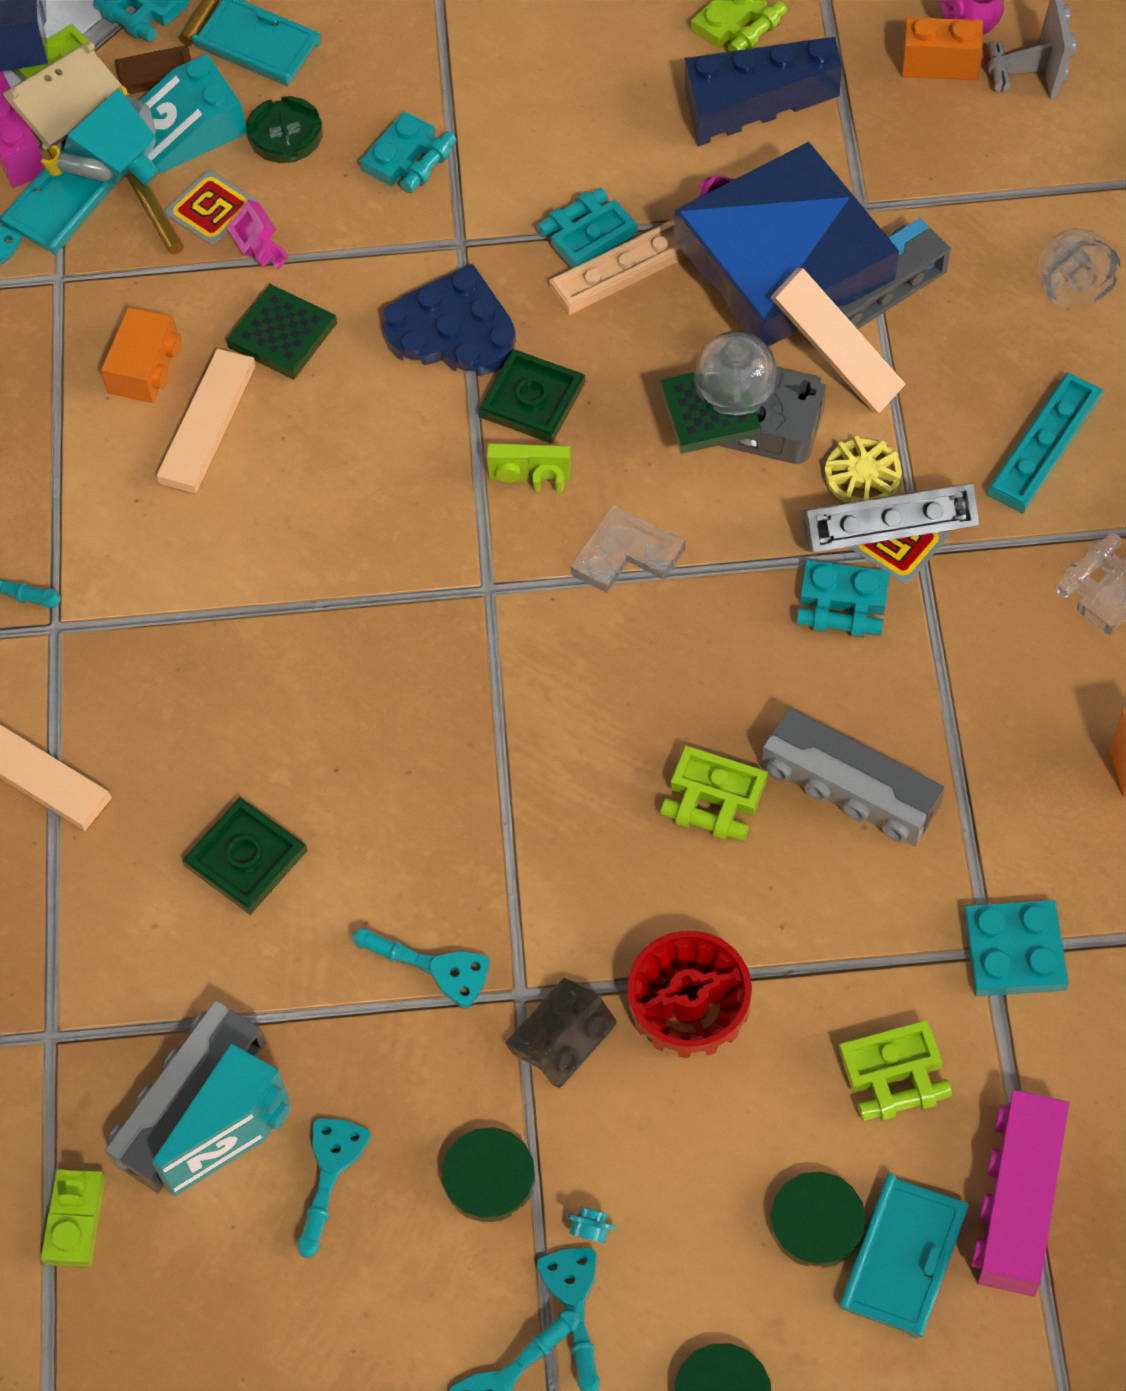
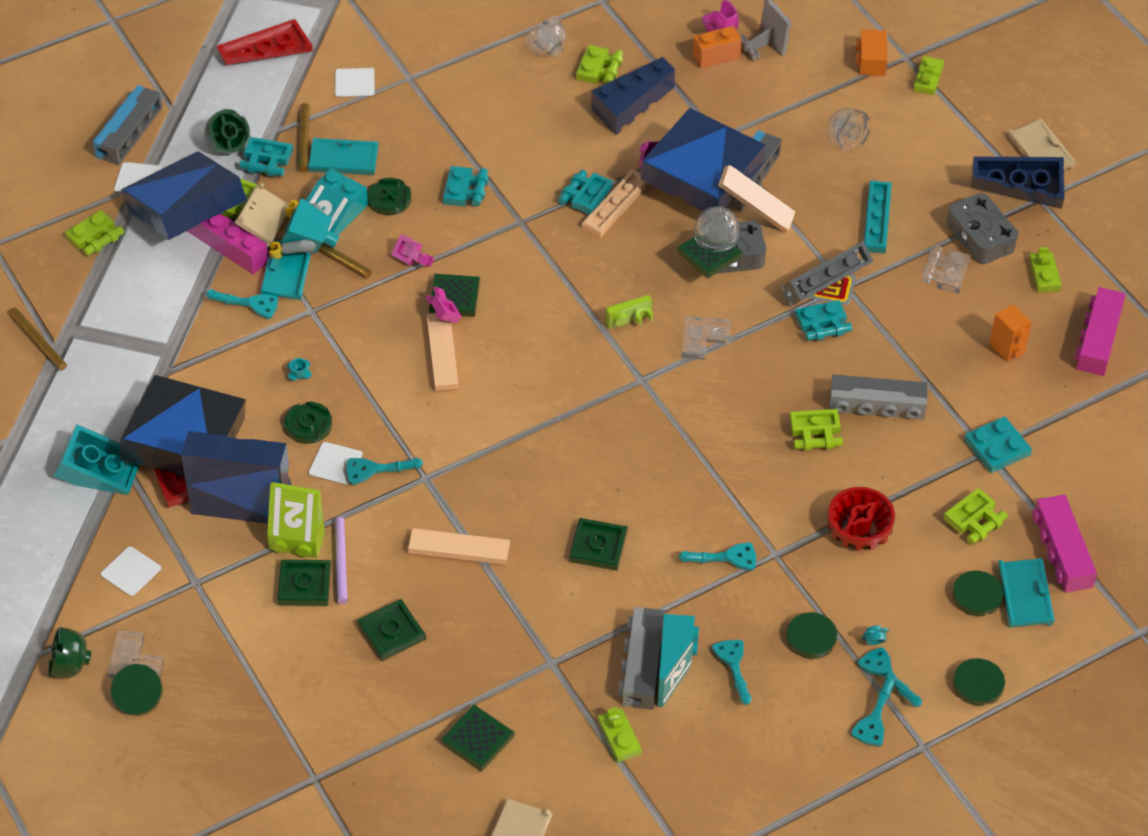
camera: 30 degrees left, 10 degrees down
orange brick [101,307,182,403] -> none
reddish brown tile [115,45,191,95] -> none
sticker [165,171,257,244] -> none
dark blue plate [383,263,516,376] -> none
dark green tile [478,349,586,444] -> none
clear smoke bracket [505,977,617,1088] -> none
light yellow wheel [825,436,902,503] -> none
none -> dark pink plate [426,286,462,323]

